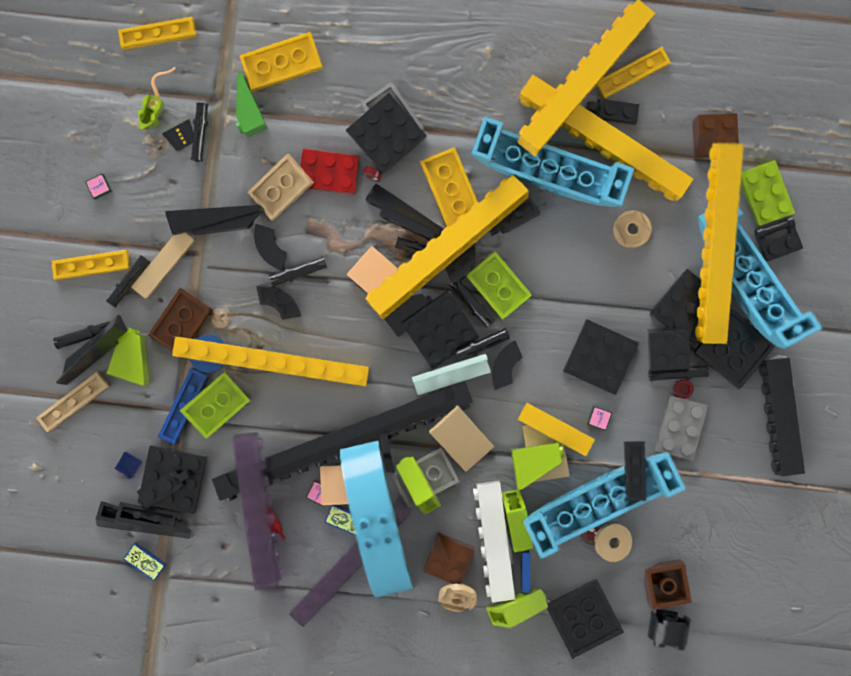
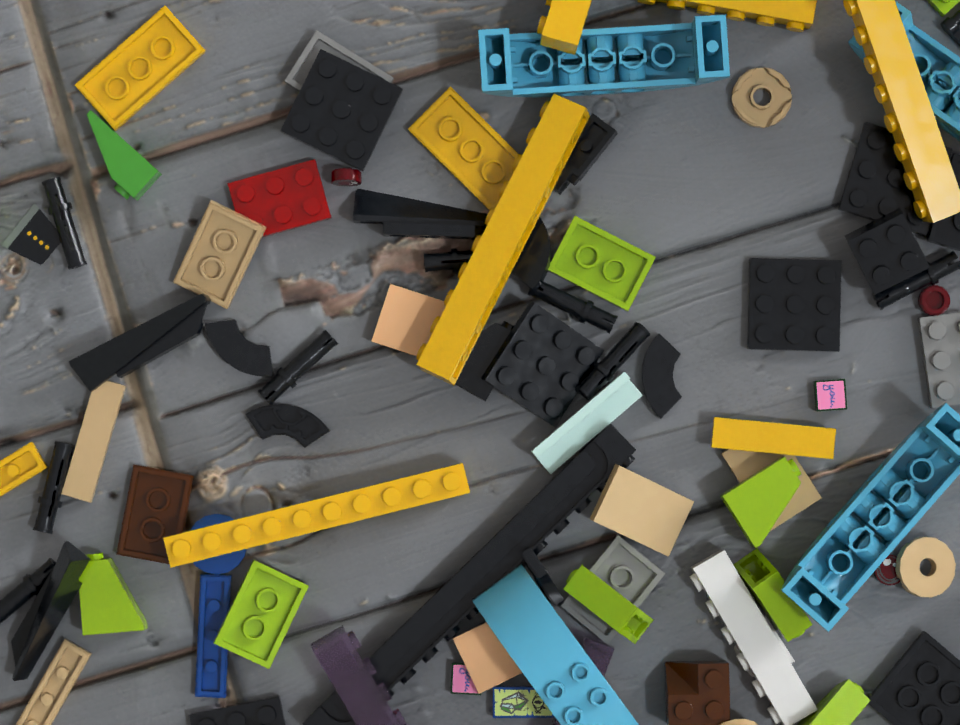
camera: 30 degrees left, 0 degrees up
blue tile [521,550,530,593] -> none
black tile [624,441,646,501] -> none

